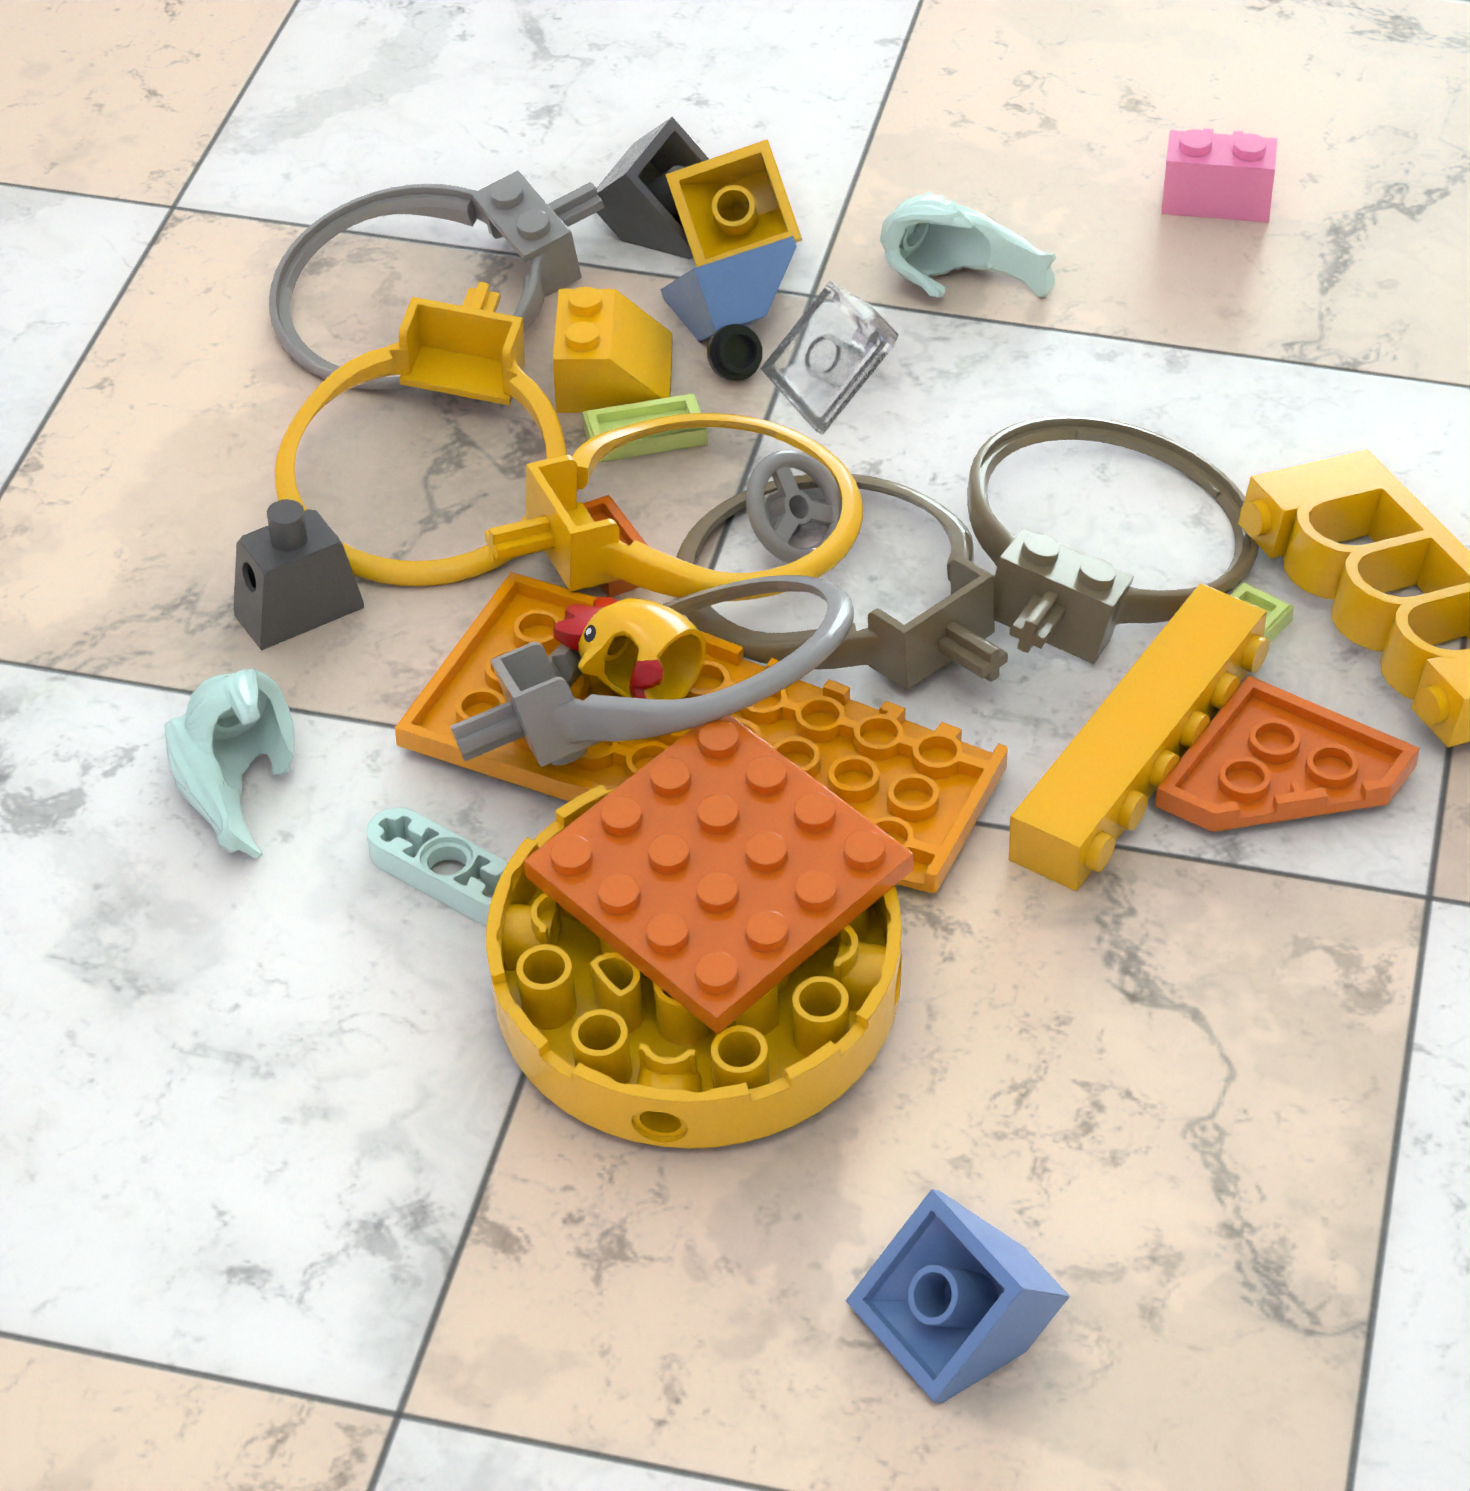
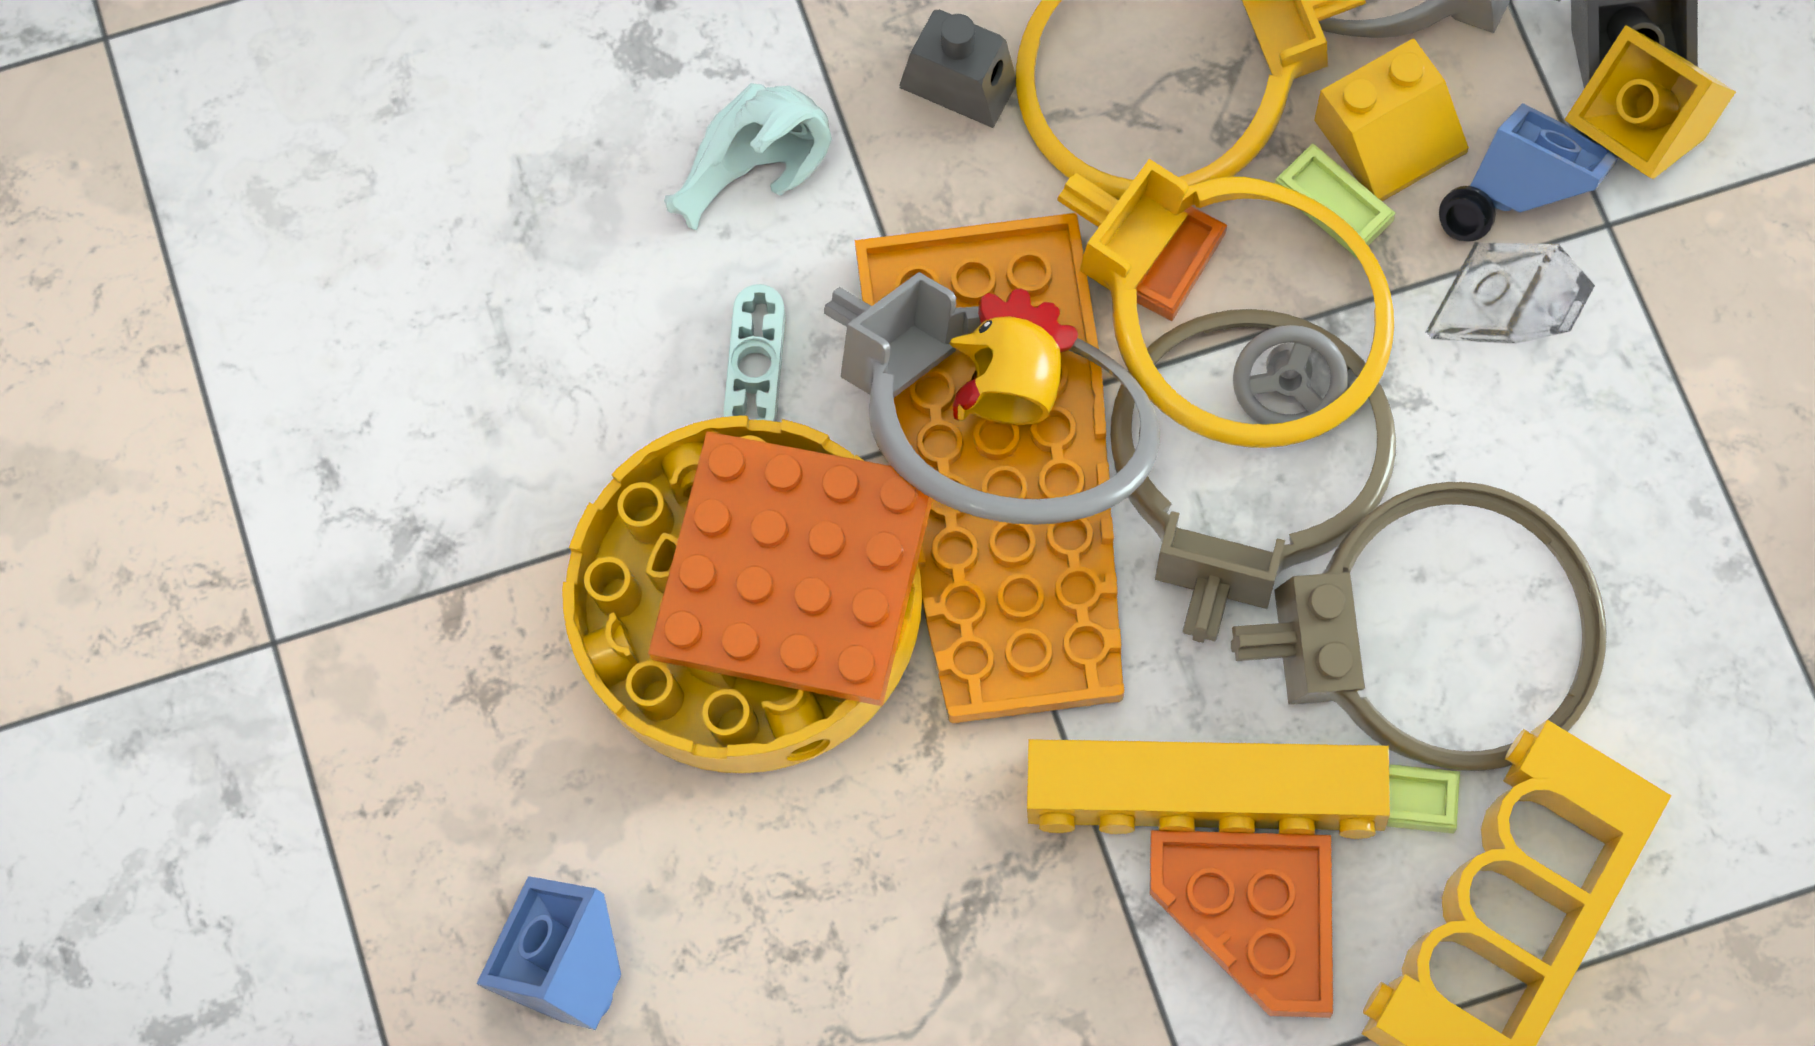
camera: 60 degrees right, 25 degrees up
light aqua hair [880,192,1056,298] -> none

